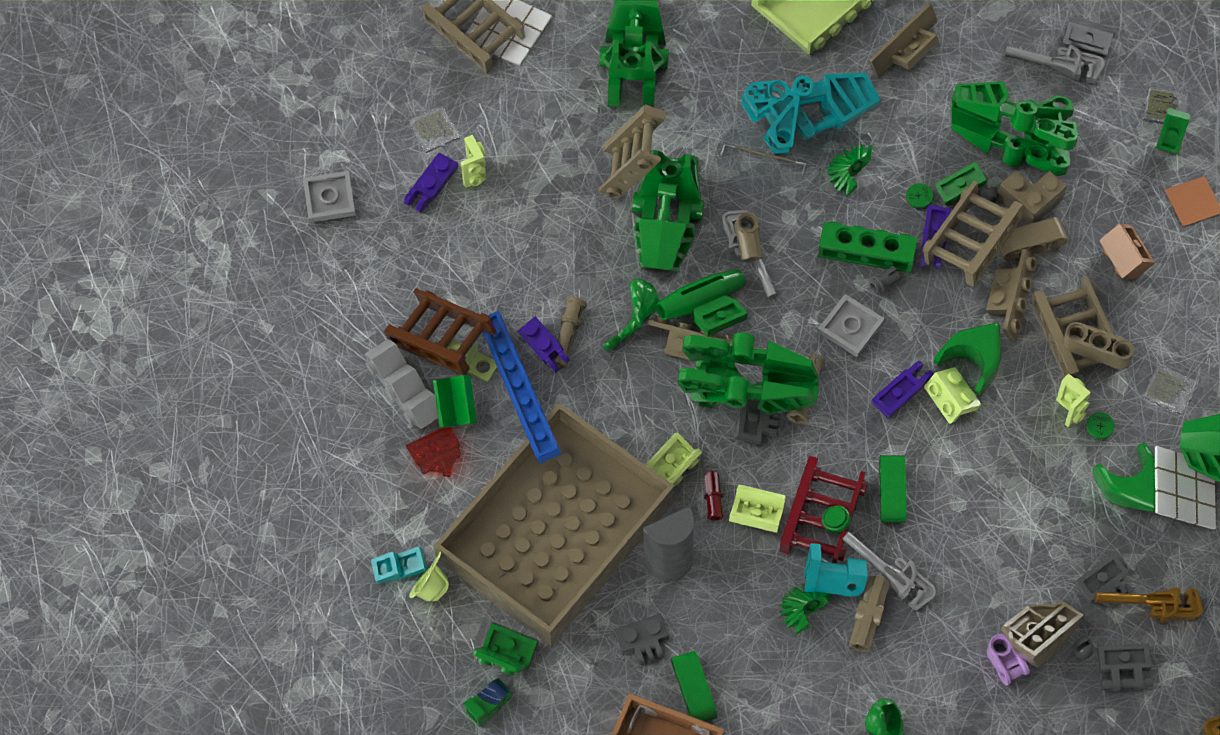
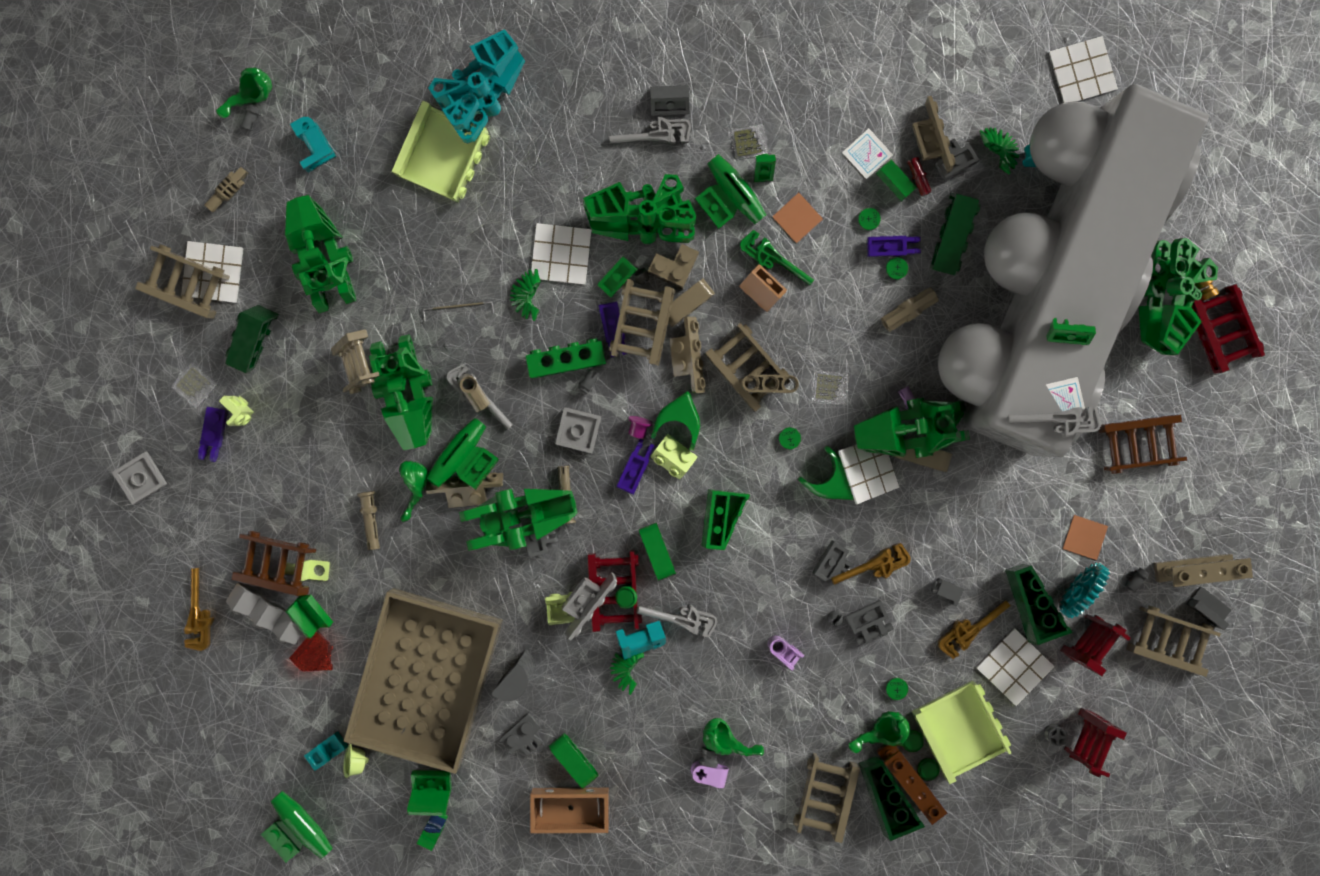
camera: 25 degrees left, 25 degrees up
blue tile [483,311,562,464] -> none
dark purple hinge [517,316,571,373] -> none
yellowish green bracket [646,432,702,486] -> none
dark red axle [704,471,723,521] -> none
teal piece [740,72,881,155] -> none
dark tan piece [849,575,890,653] -> none
dark tan bracket [869,4,939,77] -> none
green piece [906,183,933,209] -> none
dark tan wedge [1001,601,1084,668] -> none
yellowish green bracket [1056,374,1091,428] -> none
none -> pearl gold piece [184,568,214,651]
none -> dark green wedge [225,305,279,373]
none -> green plate [261,791,333,863]
none -> white piece [531,223,592,285]
none -> light grey bracket [561,572,617,641]
none -> magenta piece [628,416,653,439]
none -> green plate [695,154,767,229]
none -> green wedge [701,489,750,550]
none -> green piece [740,230,814,285]

